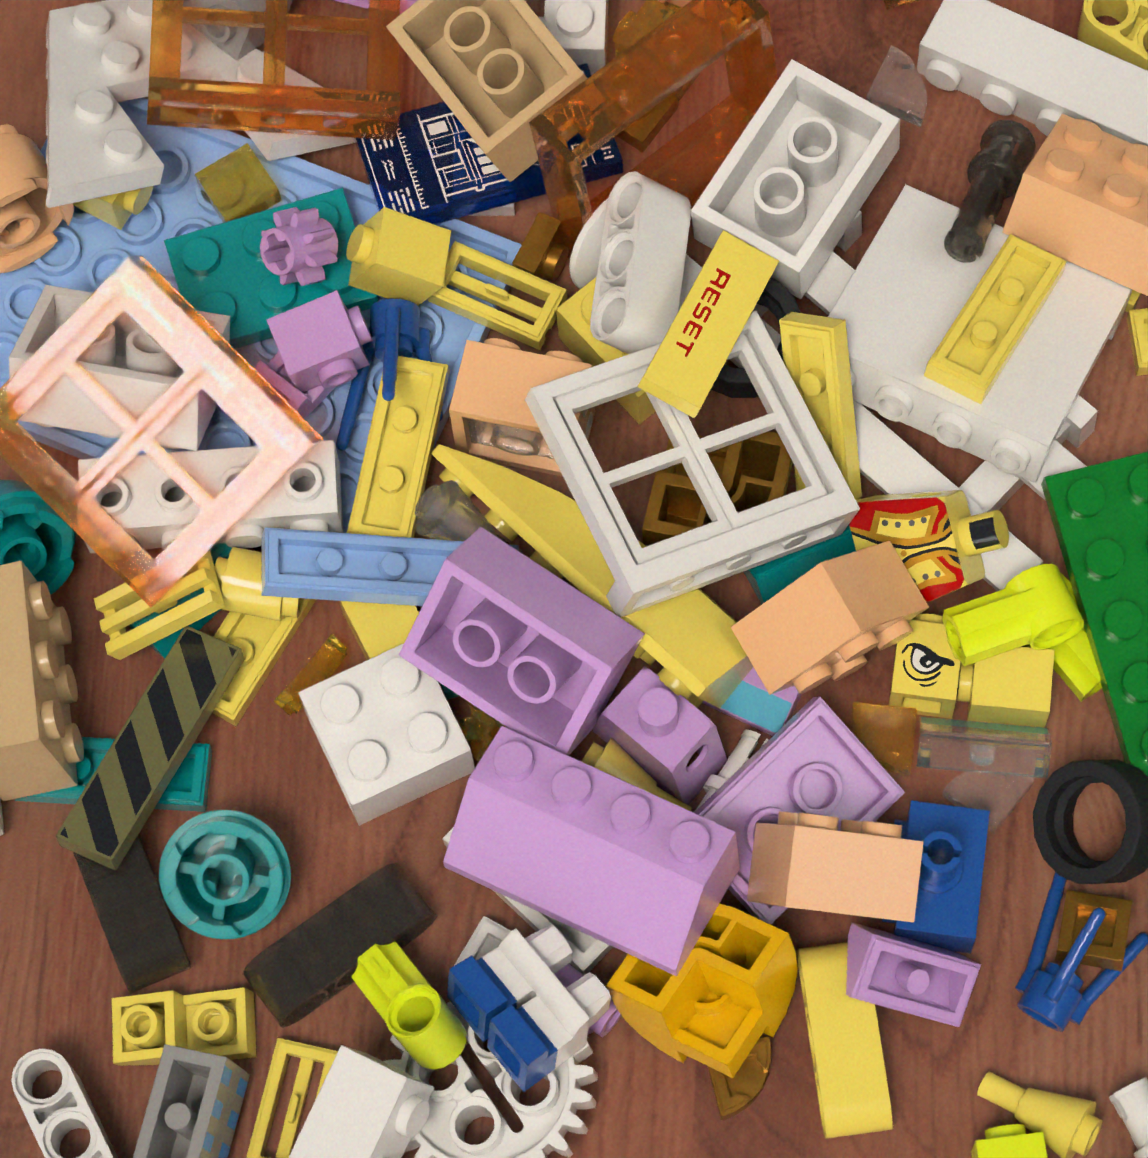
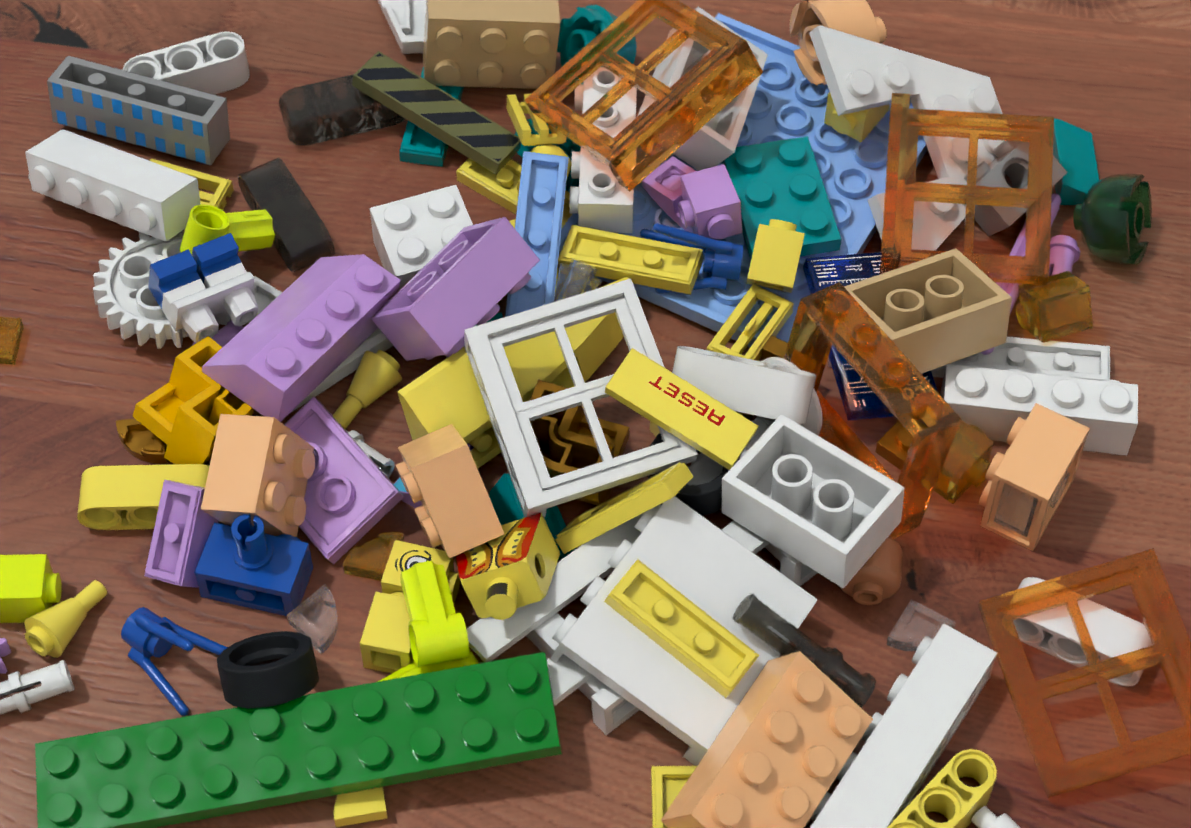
camera: 90 degrees right, 15 degrees down
light yellow slope [112,987,256,1066] -> none
teal cone [159,810,291,939] -> none
clear yellow tile [195,143,282,223] -> none
lavender gear [260,207,338,286] -> none
clear yellow tile [273,634,348,716] -> none
light nougat piece [449,338,595,477] -> none
lavender torso [593,666,727,805] -> none
clear slope [916,716,1052,778] -> none
pearl gold plate [1056,890,1133,971] -> none

